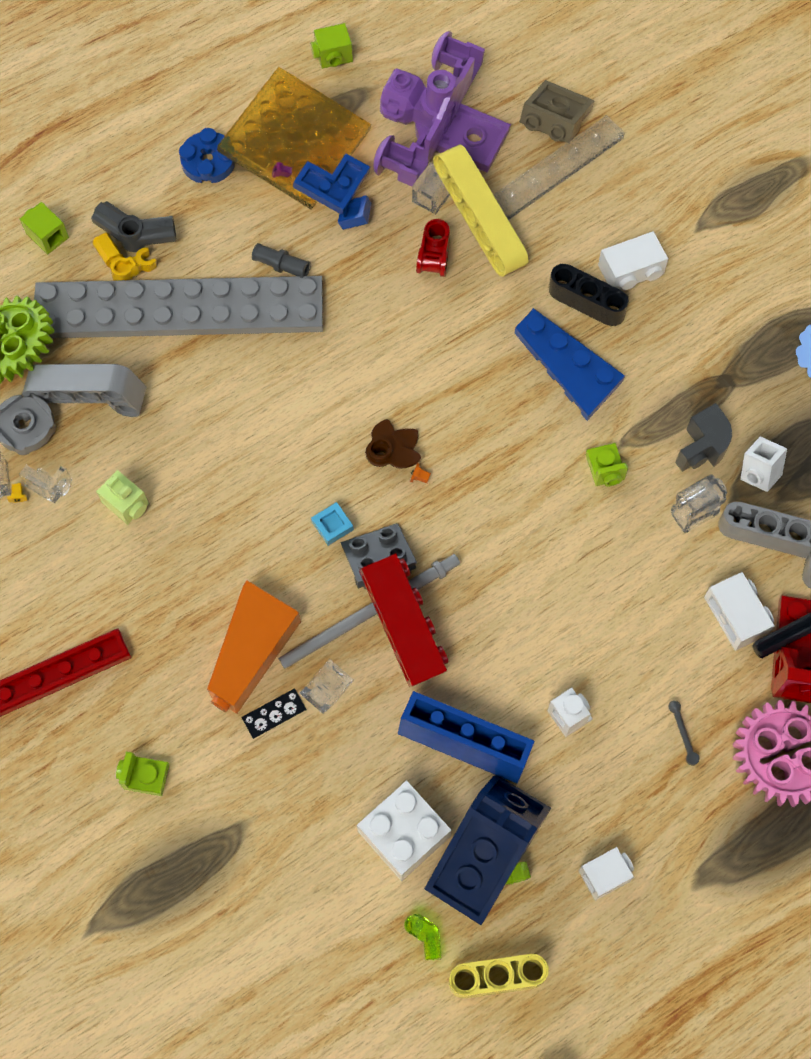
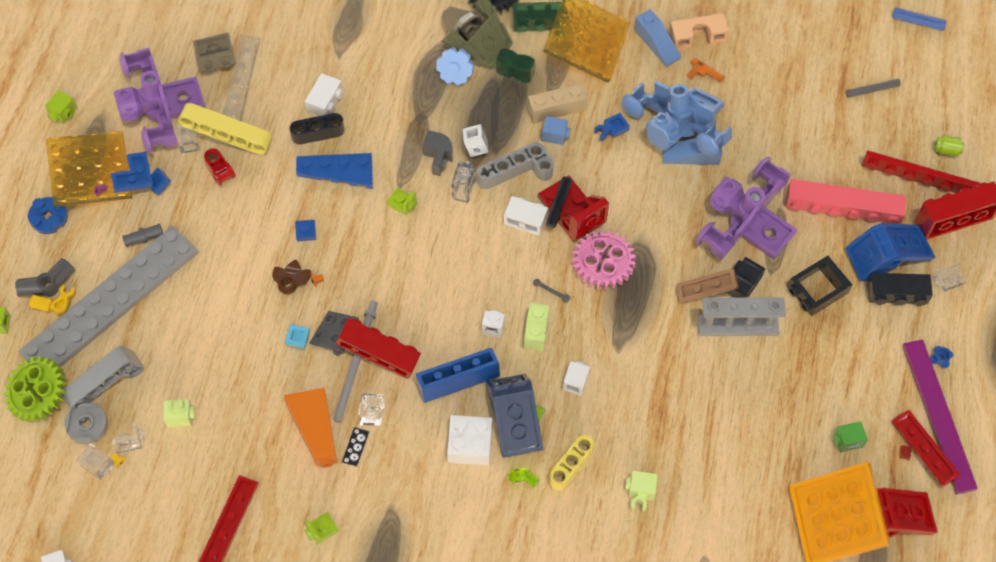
camera: 45 degrees left, 5 degrees down
none -> blue plate [295,219,316,242]
none -> yellowish green brick [524,303,549,351]

